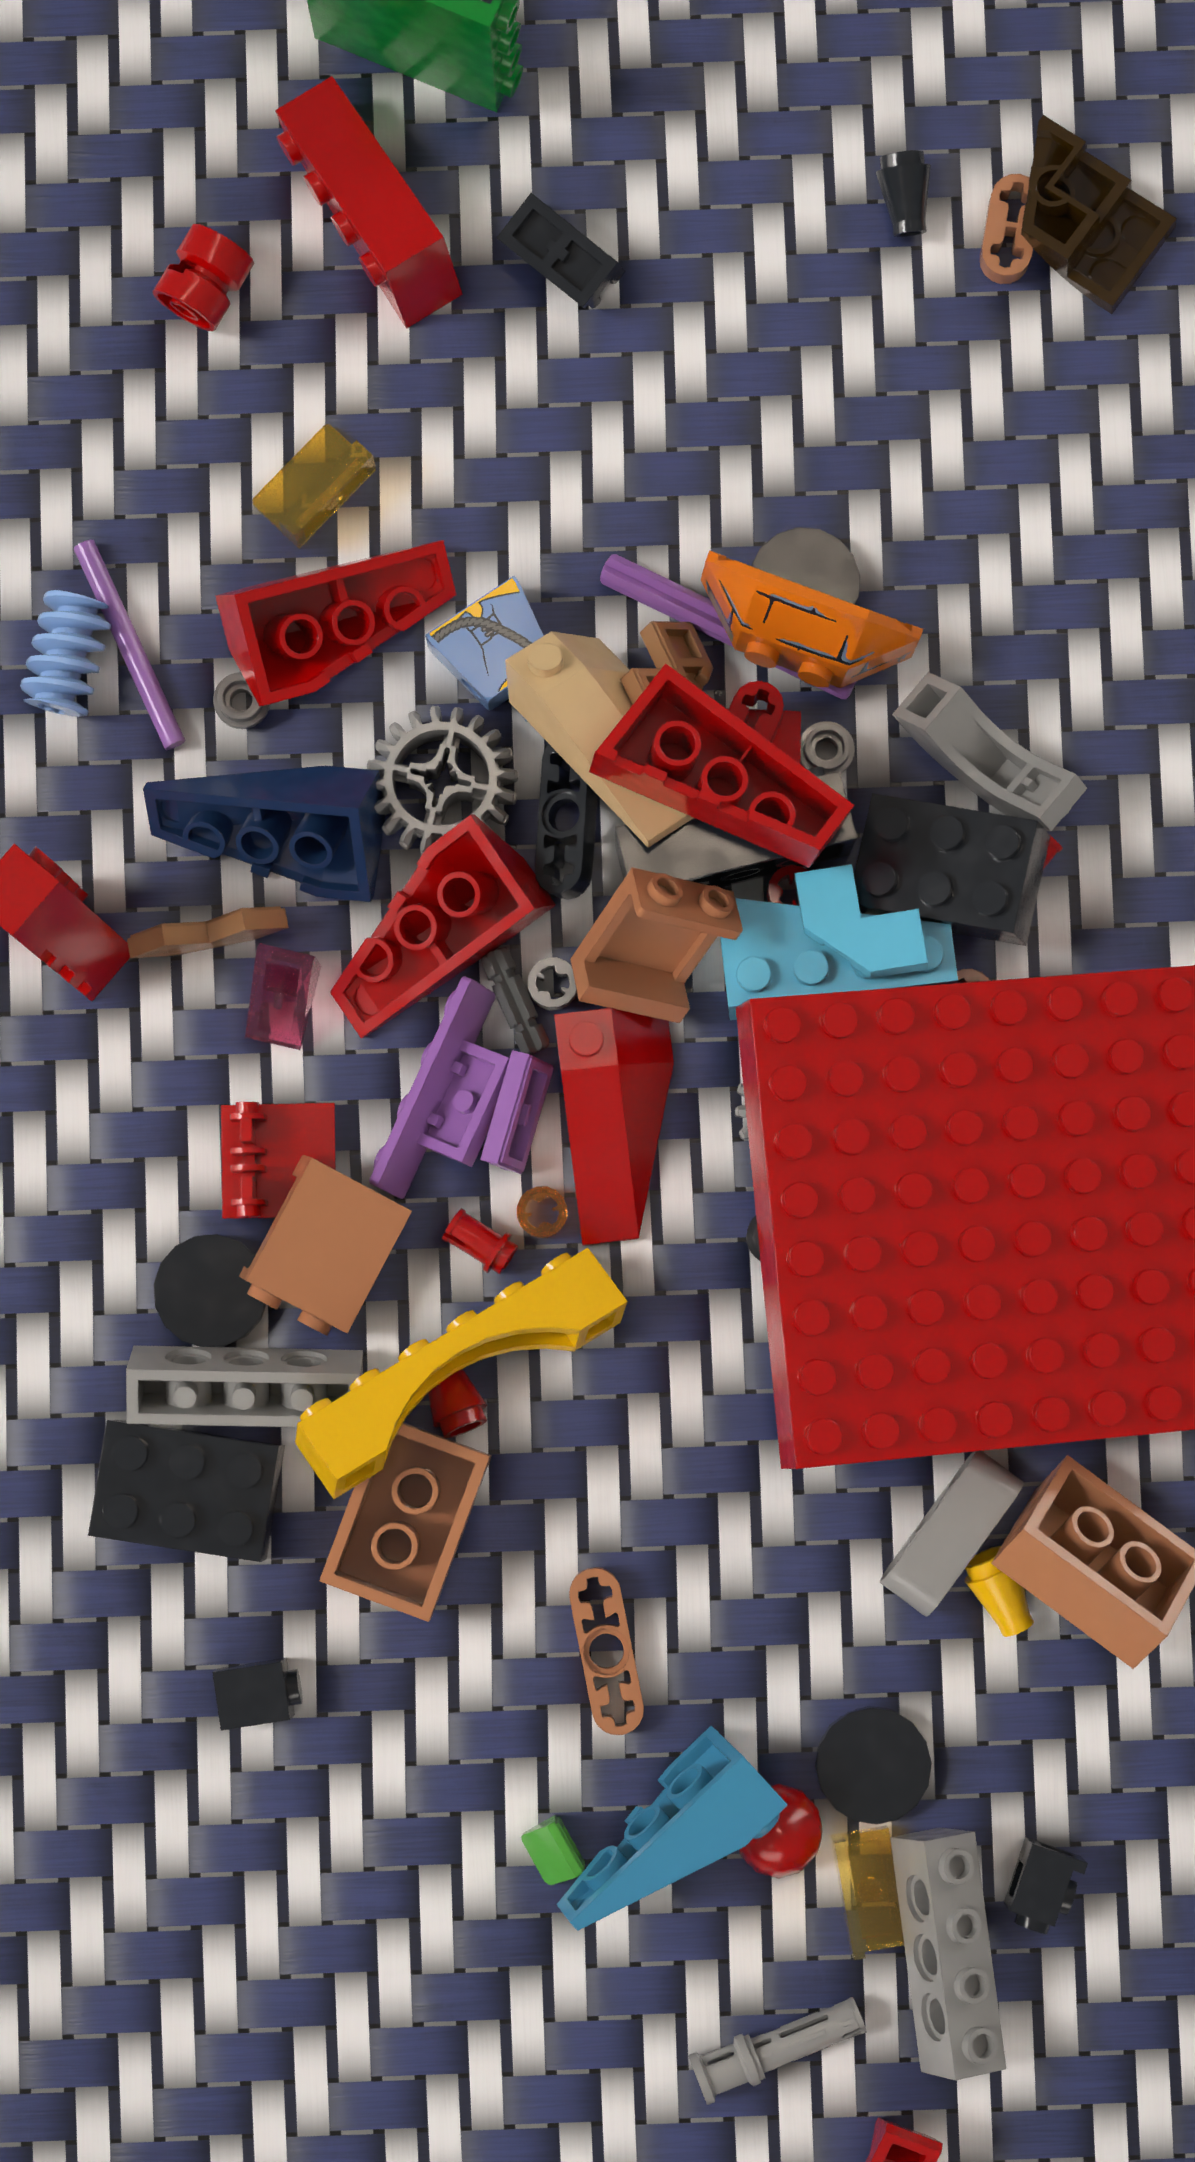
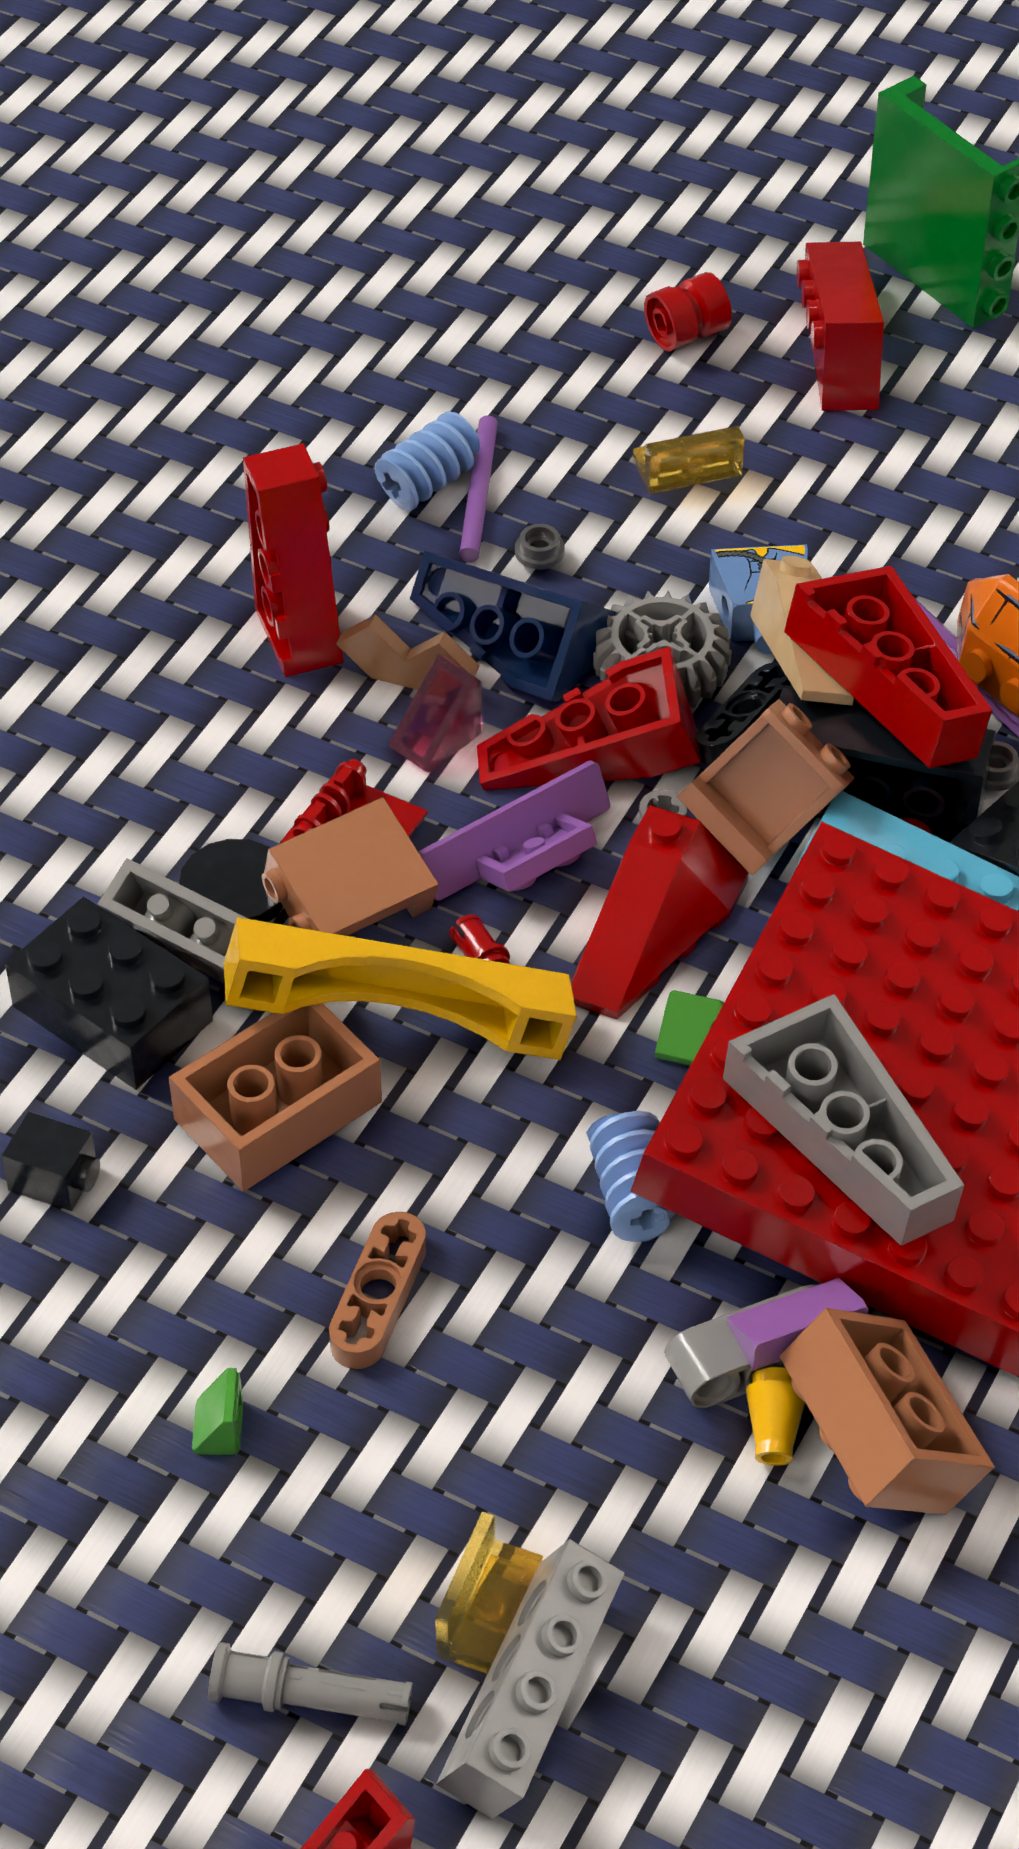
camera: 30 degrees right, 35 degrees down
red wedge [215,540,457,706] -> none
red cone [428,1369,487,1438] -> none
medium lavender tile [480,1050,554,1174] -> none
dark grey axle [481,947,549,1055] -> none
black hinge [497,193,626,309] -> none
clear orange bush [517,1186,567,1238] -> none
dark azure wedge [556,1726,788,1931] -> none
red hair [738,1784,823,1879] -> none
medium azure tile [795,864,928,978] -> none
black tile [815,1706,932,1825] -> none
black brick [1004,1837,1088,1934] -> none
none -> light blue piece [586,1111,676,1242]
none -> bright green slope [655,990,724,1066]
none -> light grey wedge [723,994,964,1246]
none -> medium lavender slope [727,1278,869,1371]

